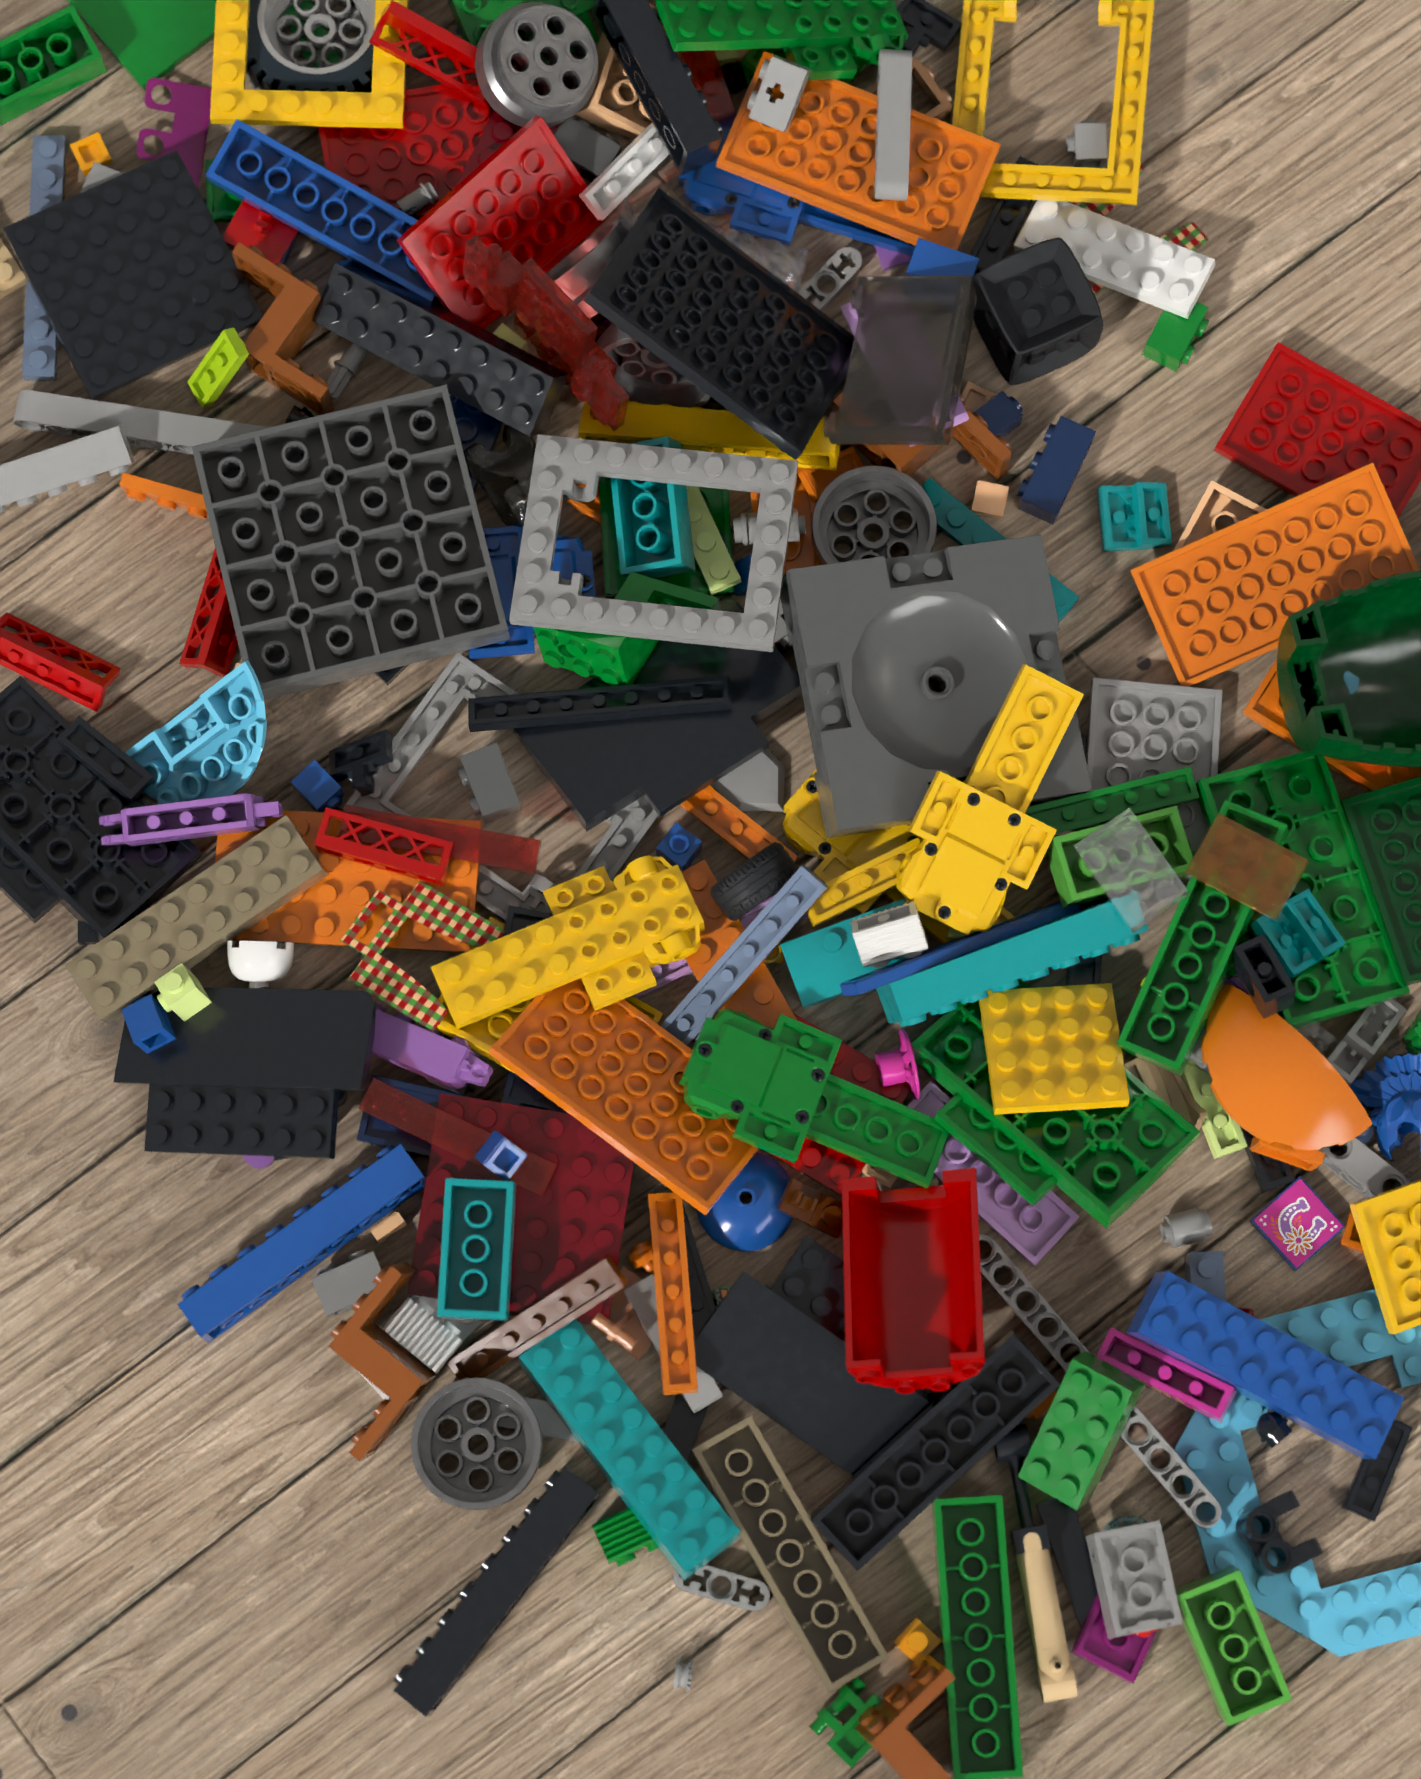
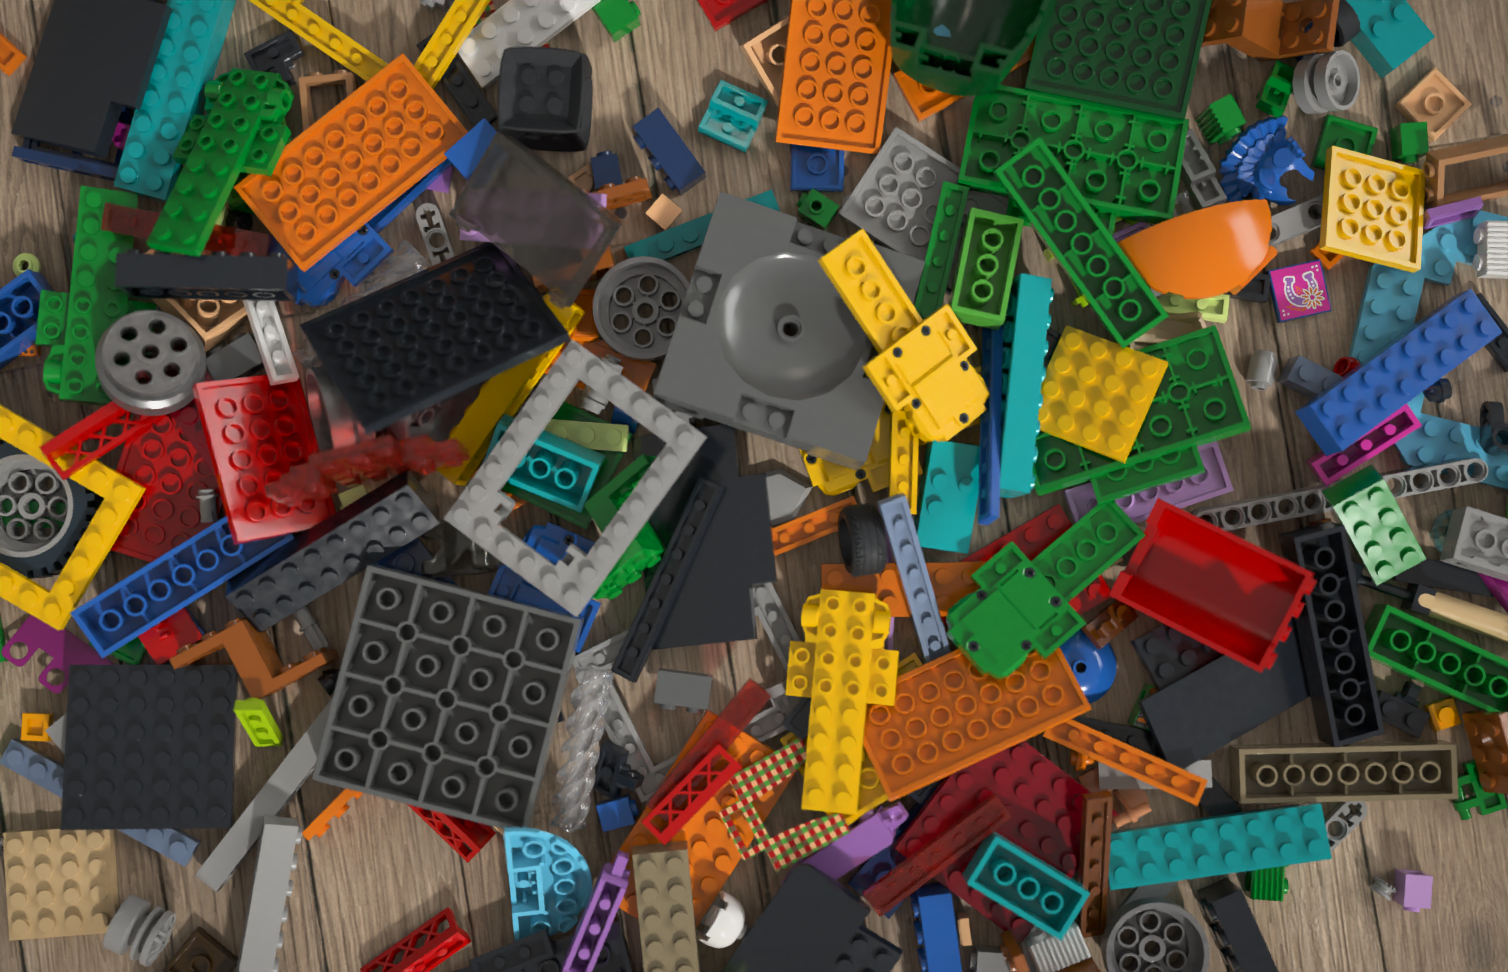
camera: 60 degrees left, 10 degrees up
blue slope [475,1130,528,1181] -> none
blue brick [656,823,702,872] -> none
light grey brick [747,55,812,132] -> none
white brick [850,902,928,968] -> none
light grey beam [874,49,912,201] -> none
dark pink wheel [875,1028,920,1100] -> none
clear brick [1074,808,1189,933] -> none
clear orange plate [1186,813,1309,921] -> none
black brick [1232,934,1296,1019] -> none
teal slope [1250,888,1346,979] -> none
none -> clear piece [548,665,614,833]
none -> blue tile [790,144,844,193]
none -> green brick [796,188,839,231]
none -> black hinge [1377,681,1430,738]
none -> lavender brick [1393,869,1433,912]

